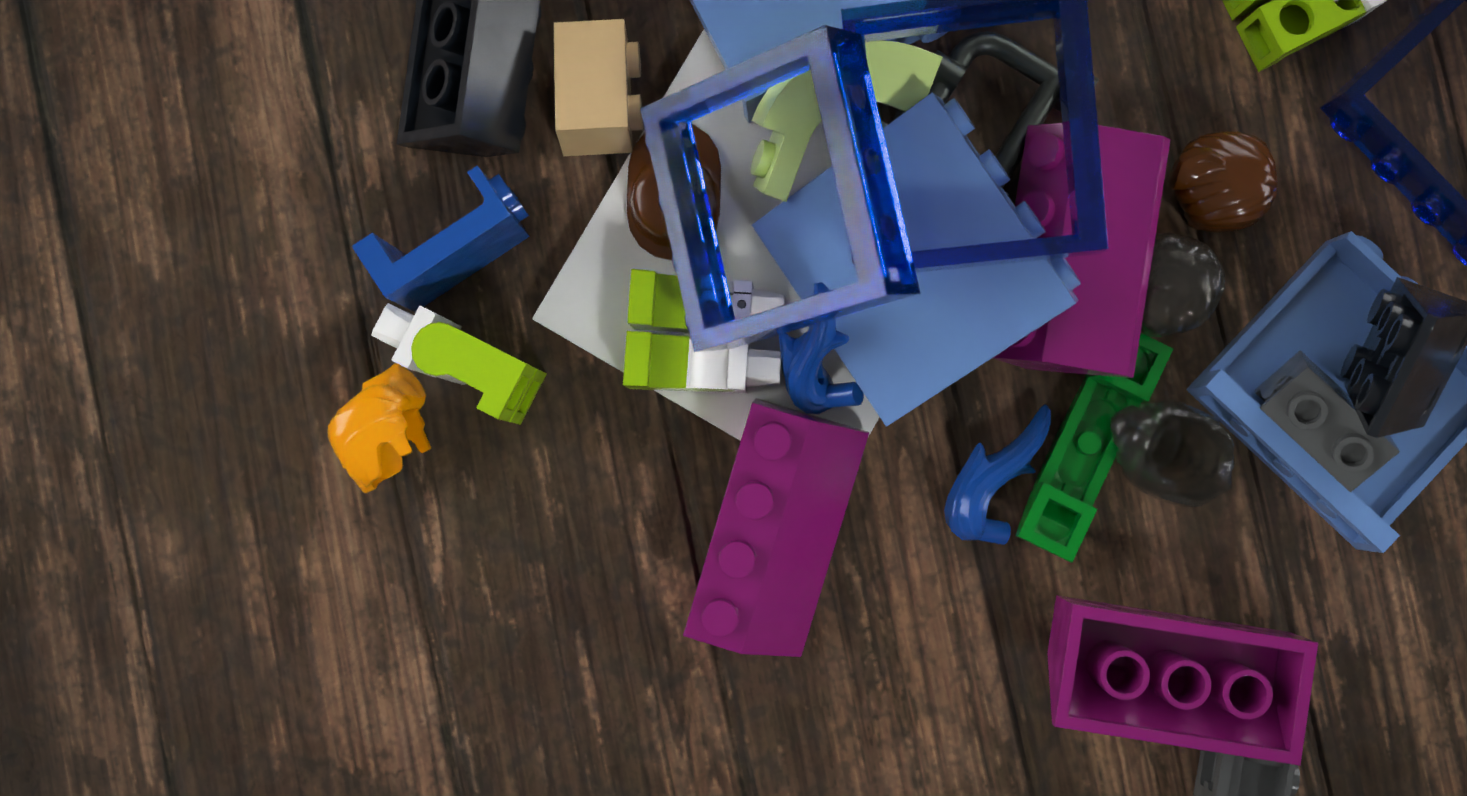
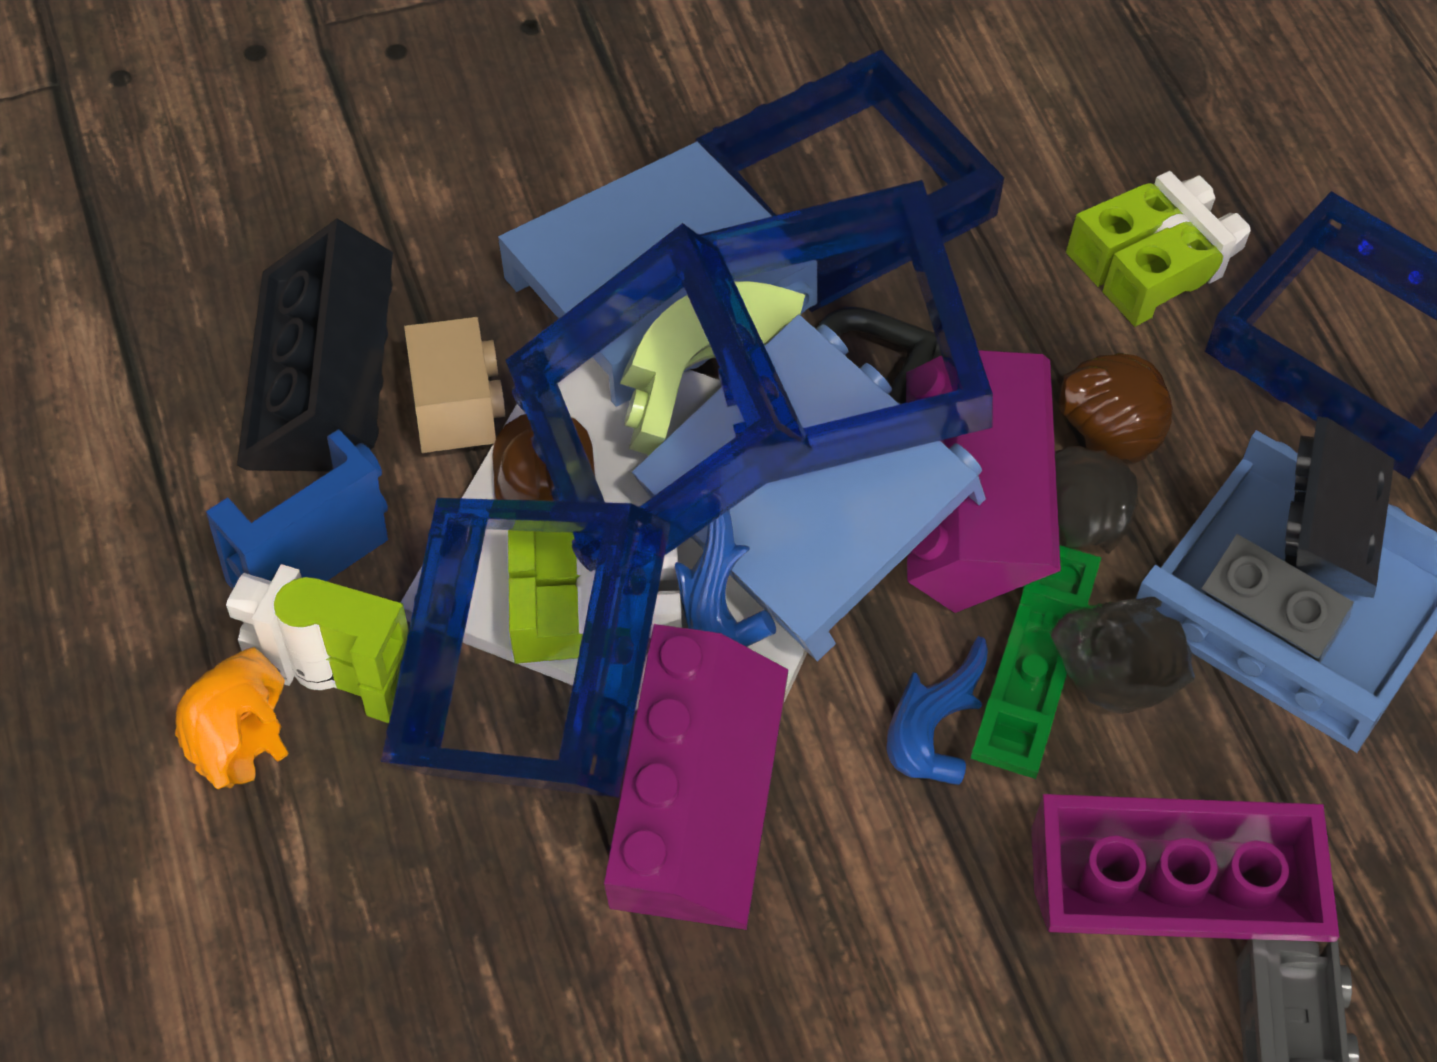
camera: 15 degrees left, 30 degrees down
none -> clear blue window [381,498,671,798]

